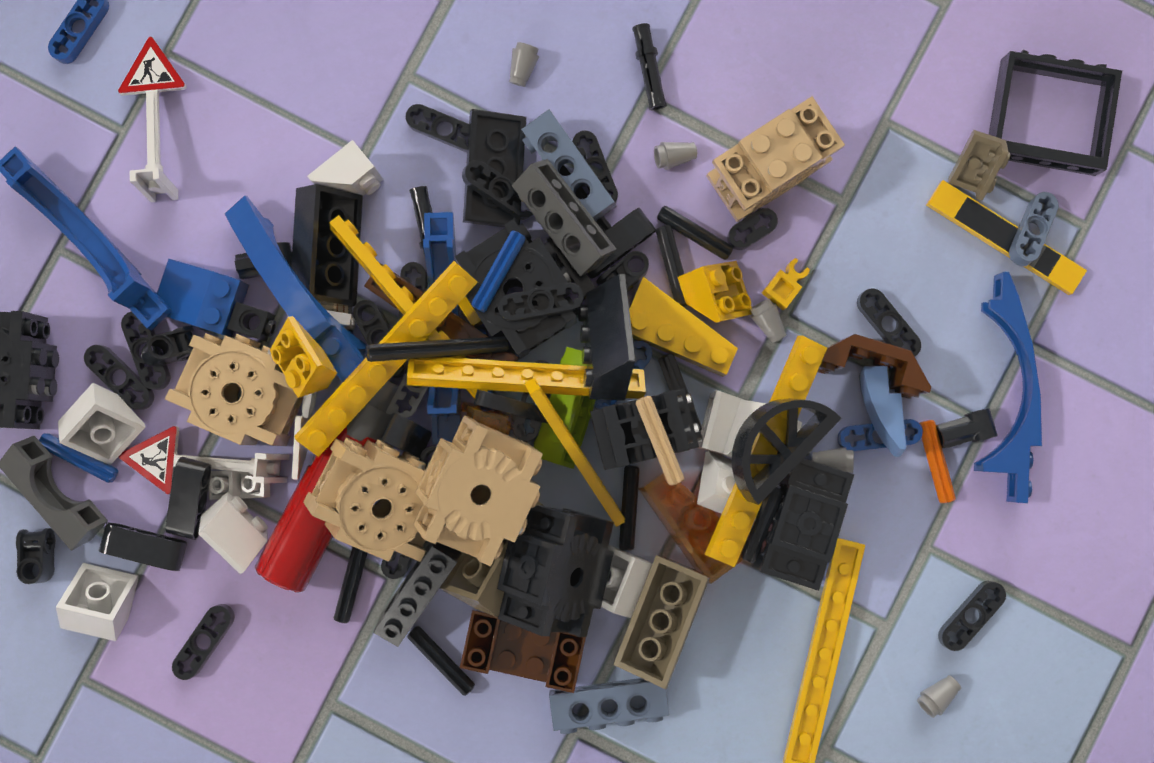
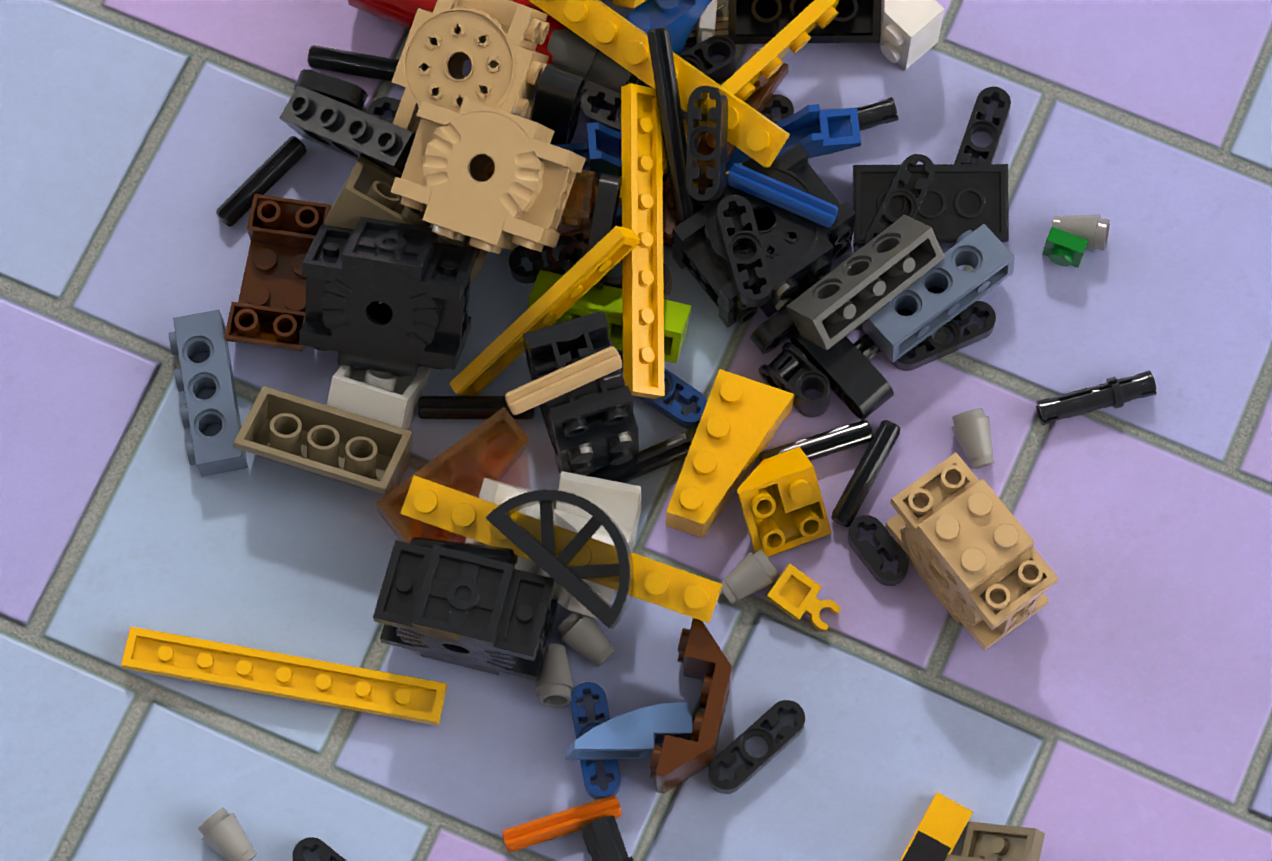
camera: 85 degrees right, 15 degrees down
black slope [578,274,635,401] -> none
none -> black beam [294,69,368,111]
none -> black beam [686,86,728,201]
none -> green plate [1042,227,1088,268]

